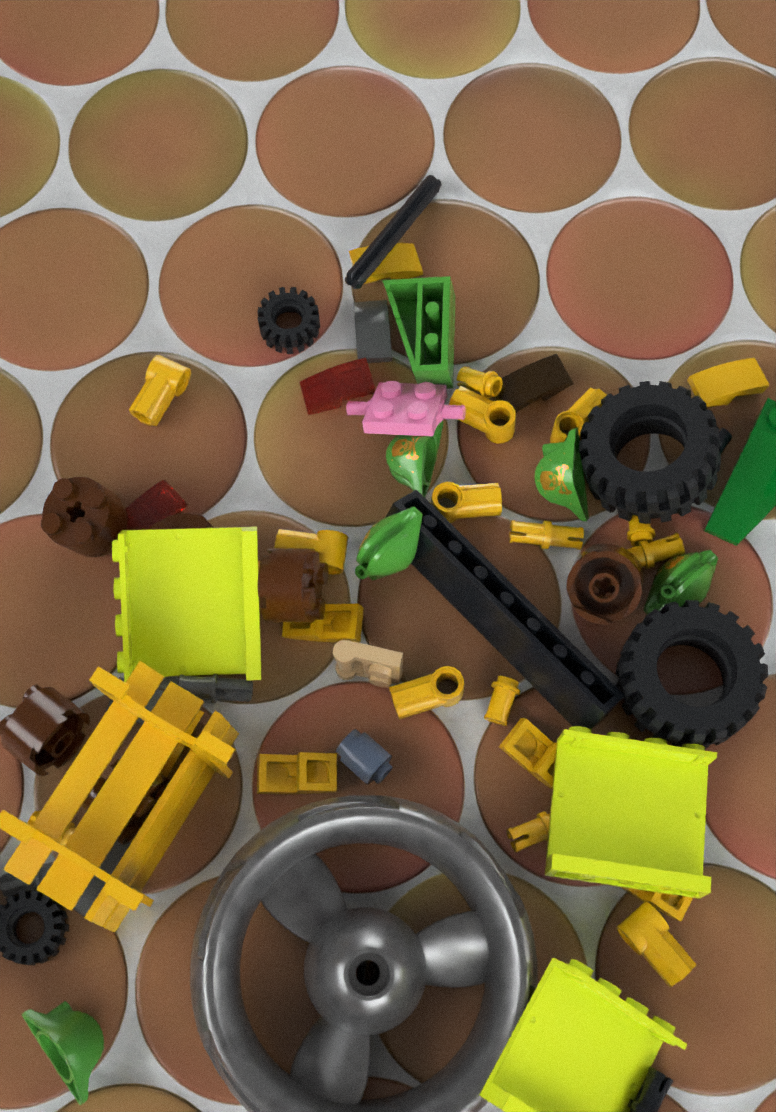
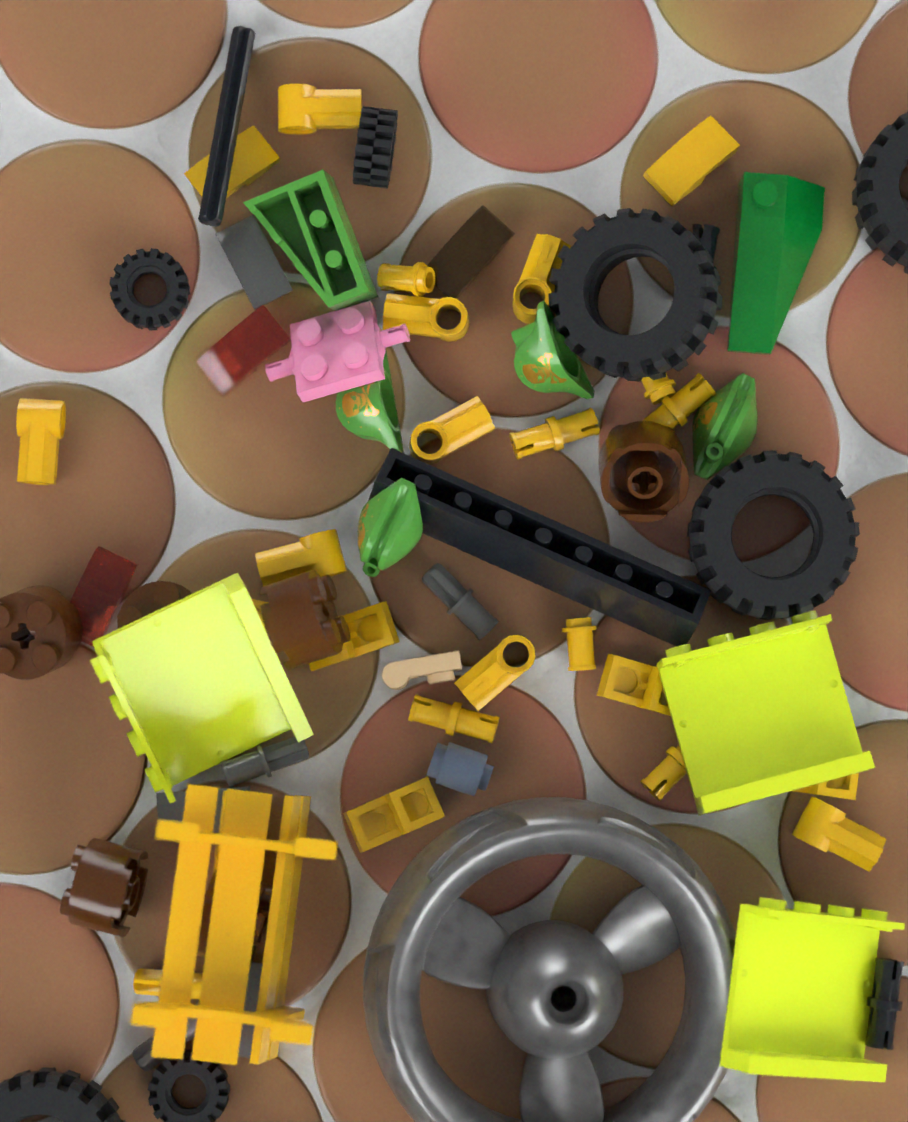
camera: 25 degrees left, 15 degrees up
none -> yellow piece [278,83,362,135]
none -> black tyre [353,106,398,189]
none -> yellow pin [408,694,500,744]
none -> dark grey axle [422,563,499,640]

